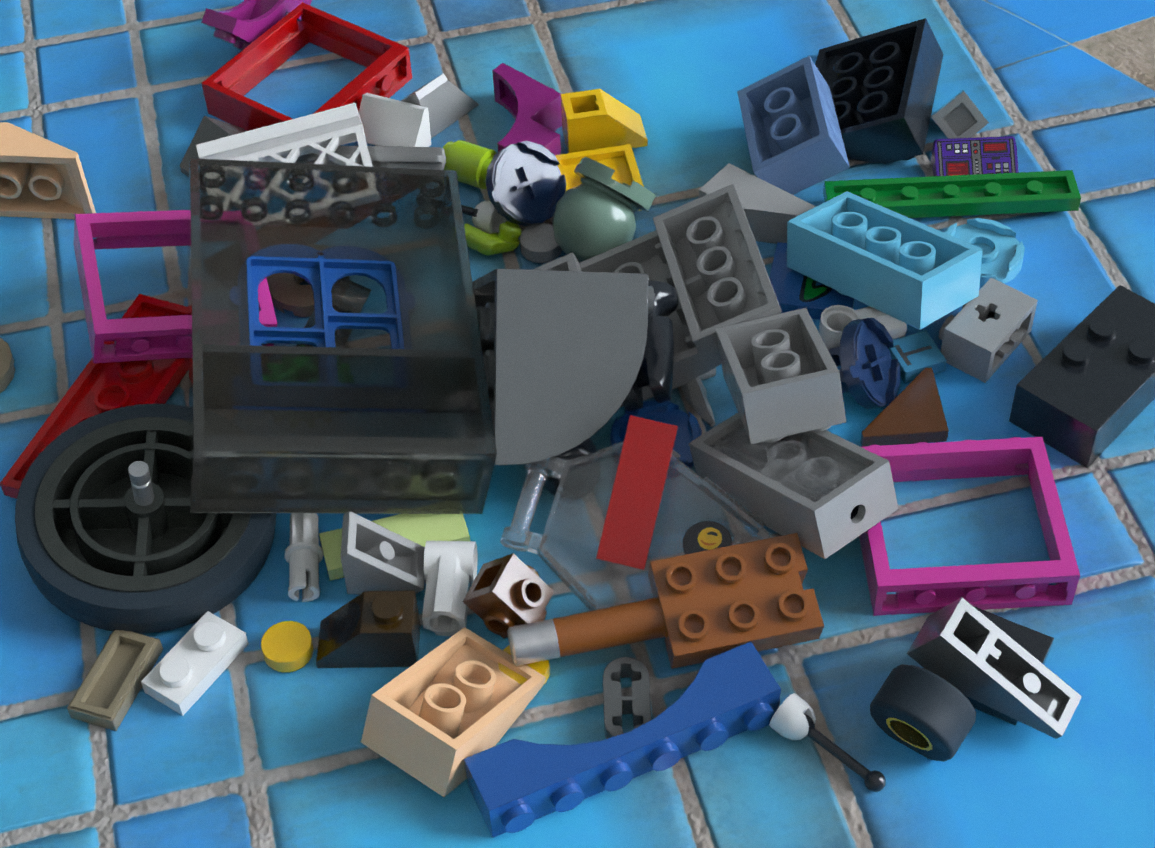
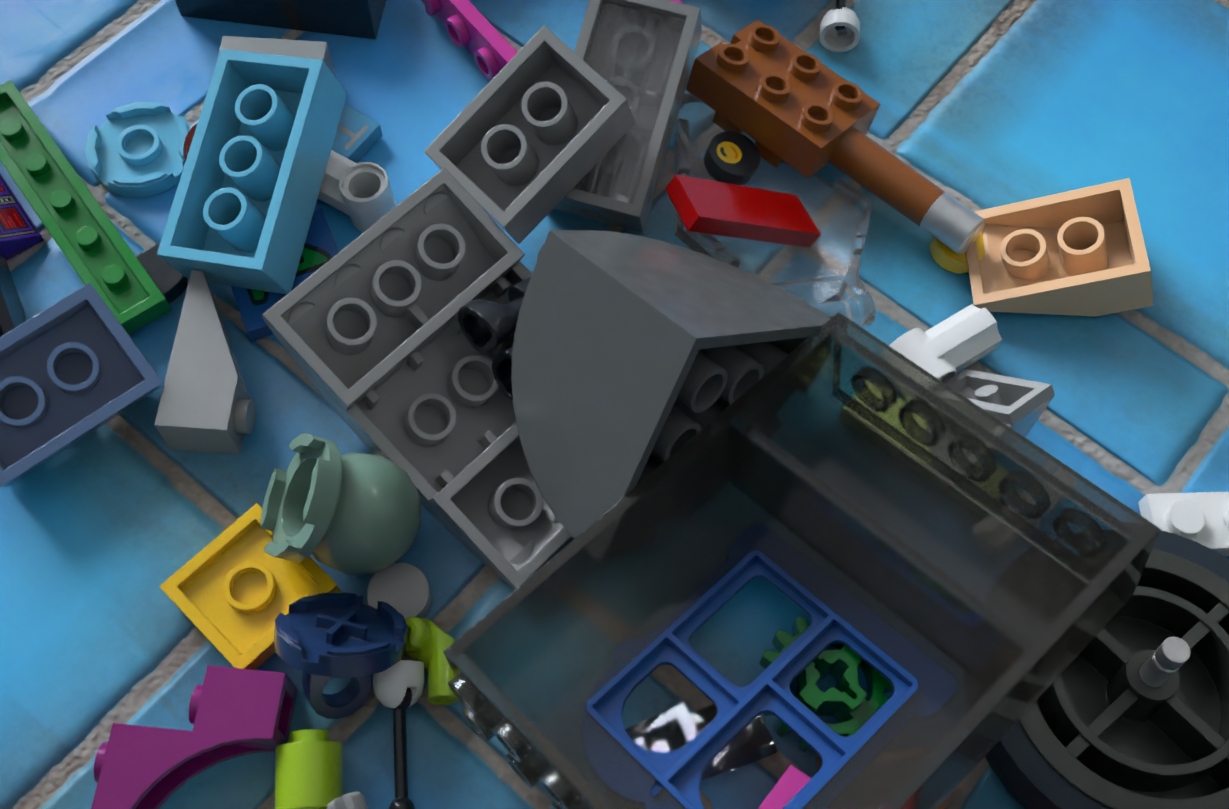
camera: 130 degrees left, 15 degrees up
yellow tile [261,621,314,673] -> none
dark brown slope [316,591,421,668] -> none
reddish brown brick [462,553,554,639] -> none
blue arch [464,642,781,838] -> none
yellow slope [561,89,648,153] -> none
dark grey beam [603,657,651,739] -> none
dark blue tile [828,318,900,409] -> none
reddish brown tile [861,368,949,447] -> none

